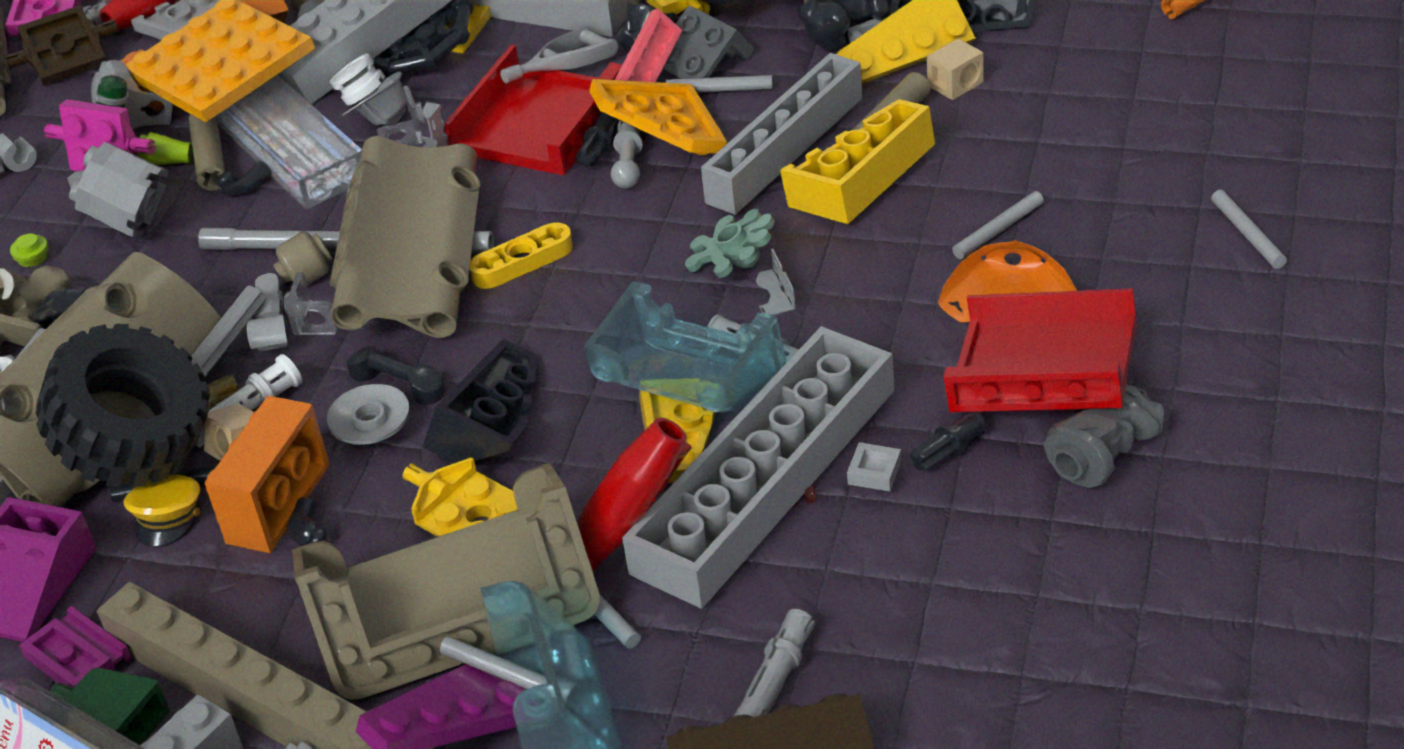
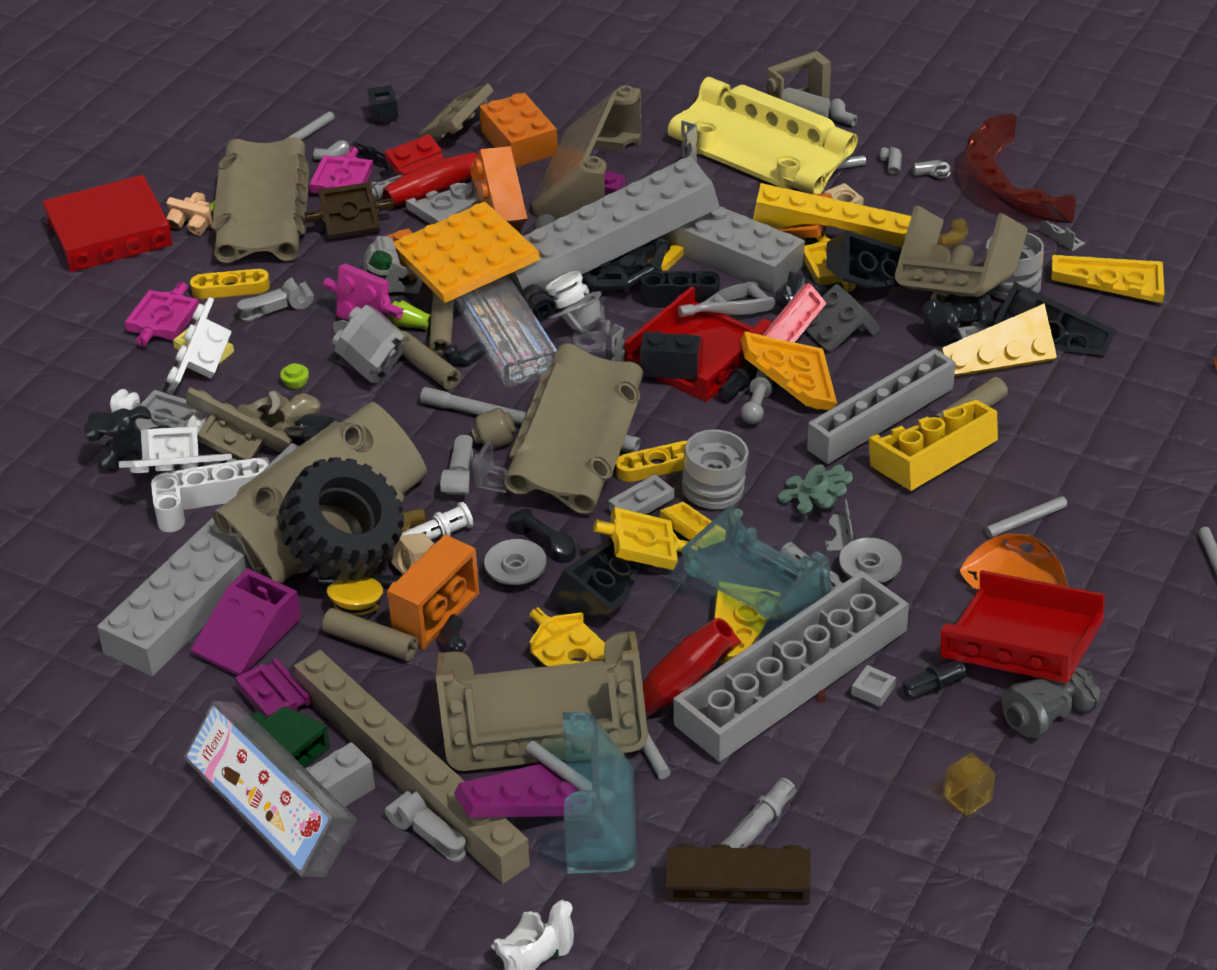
camera: 10 degrees right, 0 degrees up
light grey axle [191,285,266,377] -> none
light grey bar [666,75,772,93] -> none
tan brick [927,39,984,100] -> none
none -> dark tan piece [322,608,418,661]
none -> dark tan piece [401,331,461,390]
none -> black wheel [519,284,556,322]
none -> yellow plate [593,507,695,570]
none -> light grey plate [608,474,674,514]
none -> black beam [640,271,720,308]
none -> black slope [640,332,703,380]
none -> yellow plate [659,502,723,547]
none -> light grey wheel [681,430,749,509]
none -> light grey dish [839,538,902,583]
none -> clear yellow brick [943,752,996,816]

